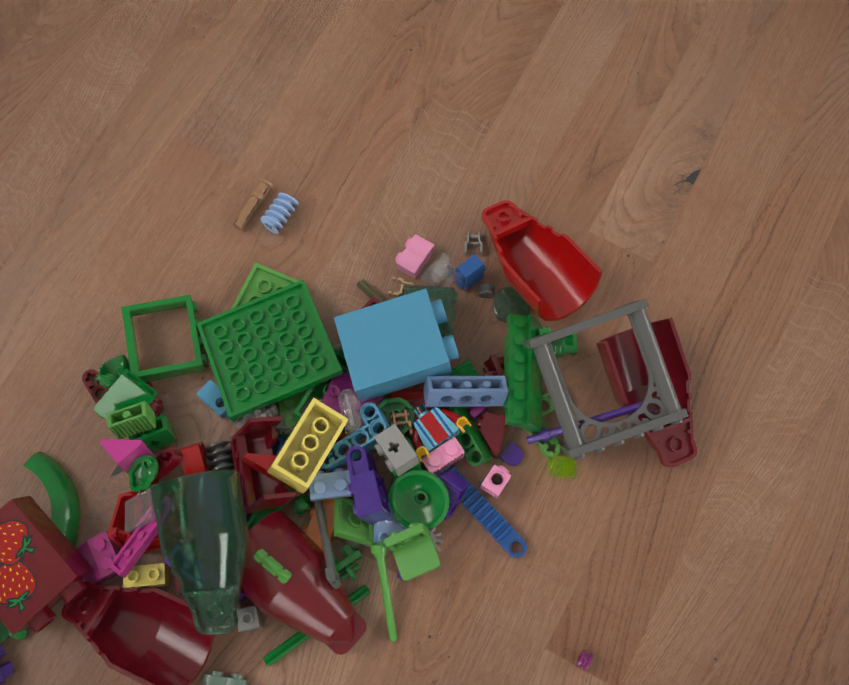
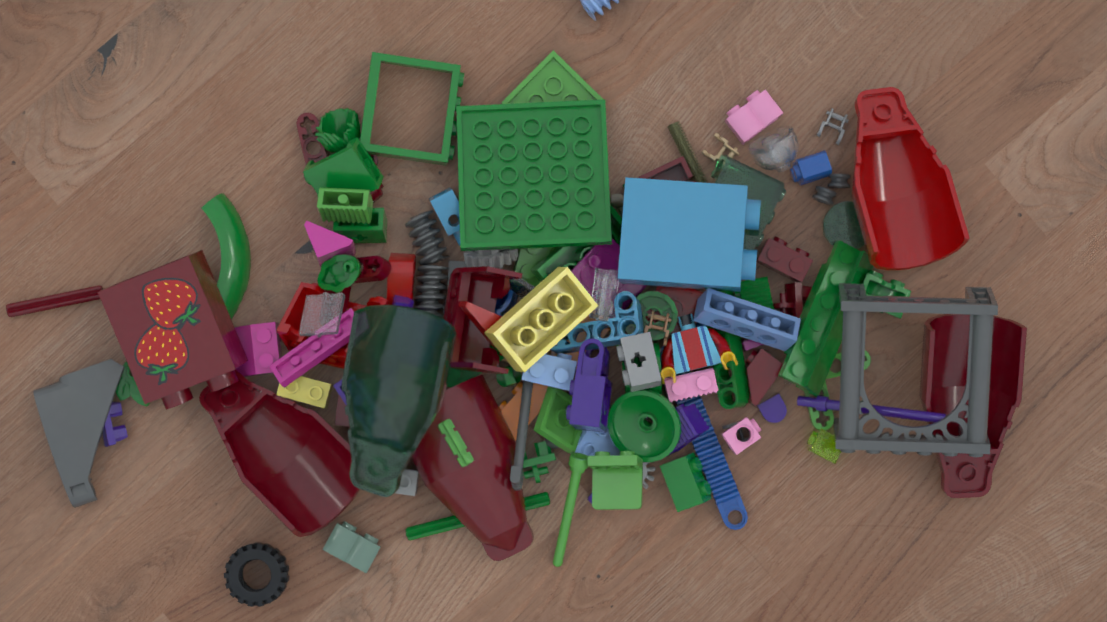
camera: 15 degrees right, 15 degrees up
none -> dark grey piece [405,210,450,265]
none -> green brick [660,452,712,512]
none -> dark red brick [756,236,813,283]
none -> dark grey bush [828,174,851,188]

